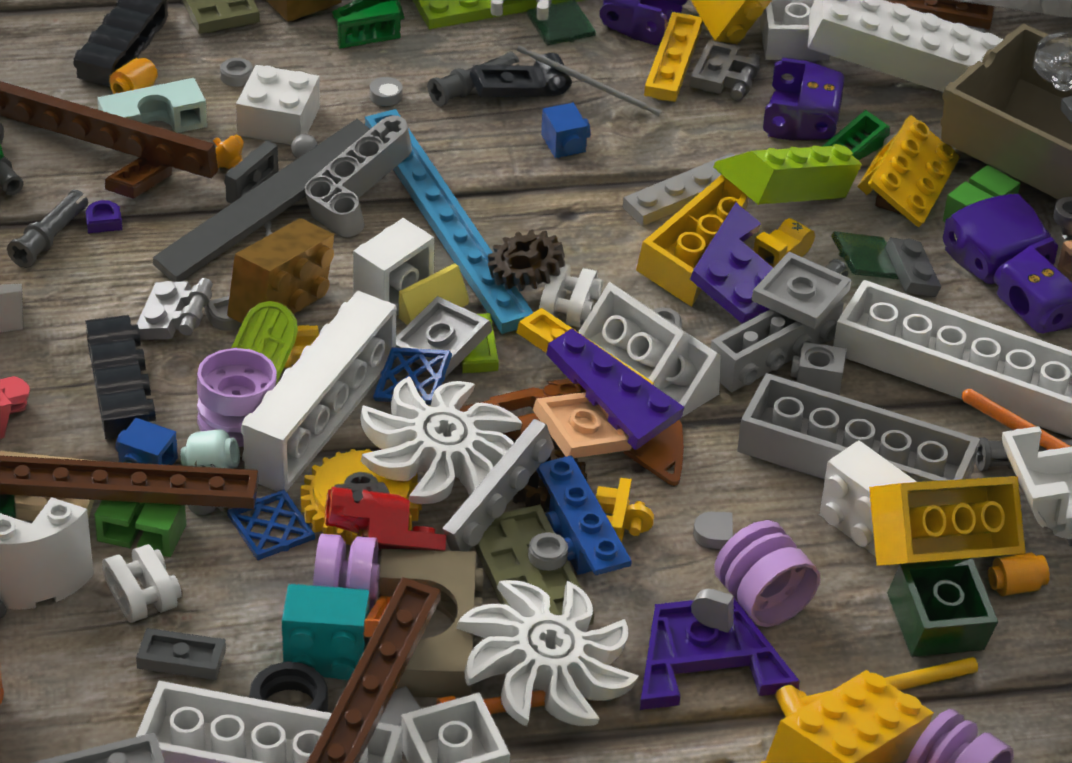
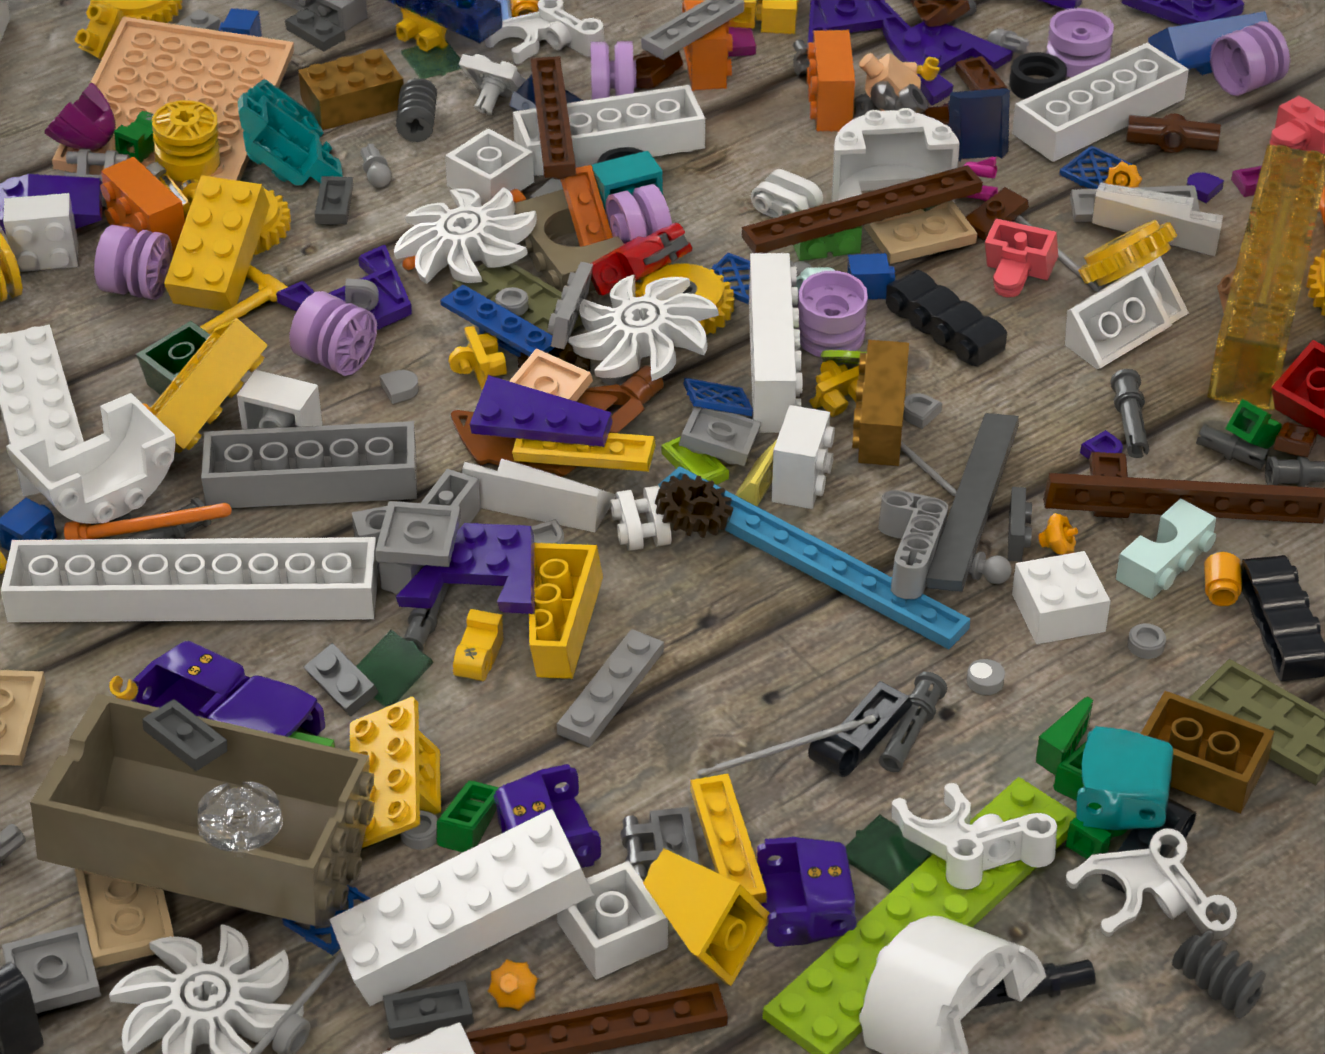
camera: 155 degrees right, 0 degrees up
light grey plate [136,278,213,340] -> none
dark grey plate [136,628,226,680] -> none
blue brick [541,102,591,158] -> none
lime slope [713,144,862,205] -> none

